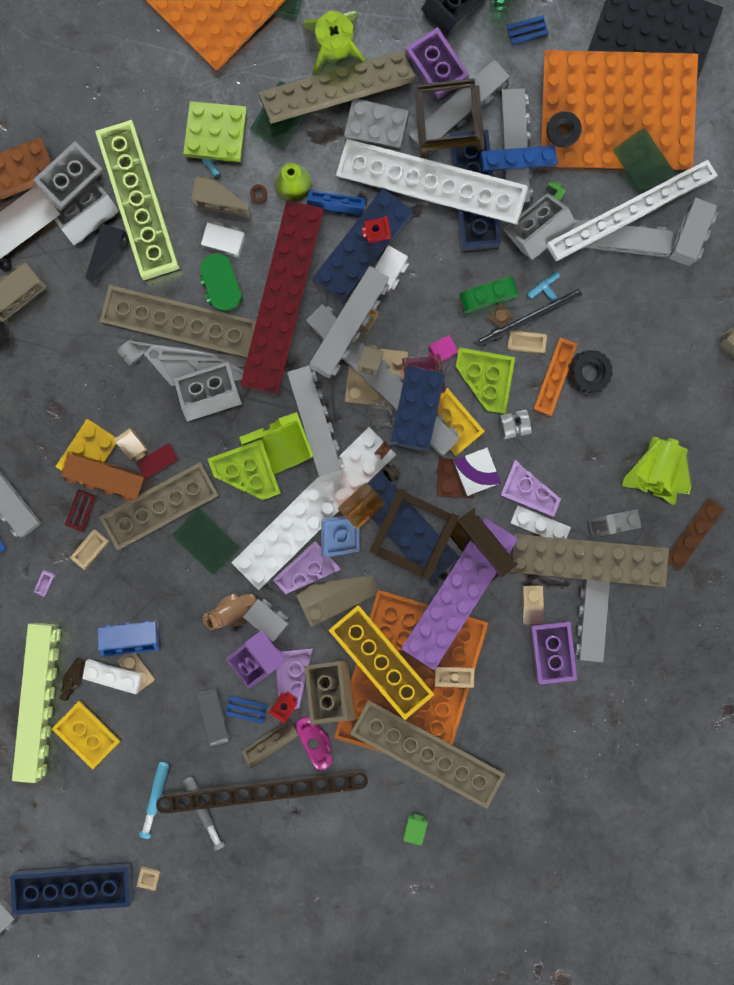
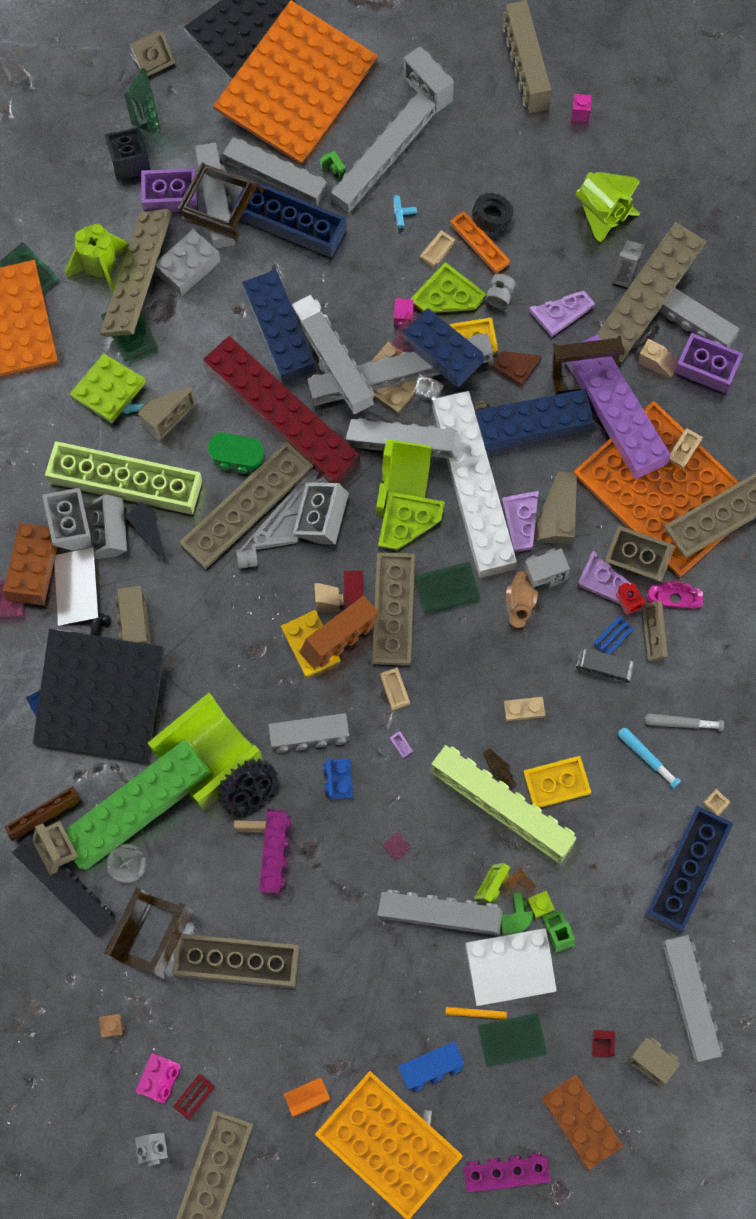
camera: 55 degrees left, 15 degrees down
dark red tile [65,489,97,532] -> none
white plate [83,659,142,694] -> none
brick [98,621,159,657] -> none
dark brown beam [156,770,368,814] -> none
white brick [201,221,245,258] -> none
medium lavender brick [225,630,285,689] -> none
reddish brown bush [250,184,267,203] -> none
lime cone [274,163,312,202] -> none
blue plate [307,190,366,215] -> none
medium blue plate [321,514,360,557] -> none
yellow brick [329,604,434,720] -> none
white plate [336,139,529,225] -> none
clear orange panel [338,483,386,529] -> none
dark tan slope [358,345,383,376] -> none
red brick [361,216,391,243] -> none
dark brown piece [369,488,459,580] -> none
reddish brown bush [374,441,392,460] -> none
tile [452,448,501,497] -> none
green brick [459,276,519,313] -> none
black bar [478,289,582,346] -> none
blue plate [480,145,558,172] -> none
medium nougat plate [487,303,514,328] -> none
light grey slope [503,193,577,260] -> none
blue tile [507,15,549,45] -> none
white plate [510,506,571,539] -> none
black tyre [546,111,582,148] -> none
white plate [546,160,718,261] -> none
clear green plate [612,127,677,193] -> none
reddish brown plate [668,498,724,571] -> none

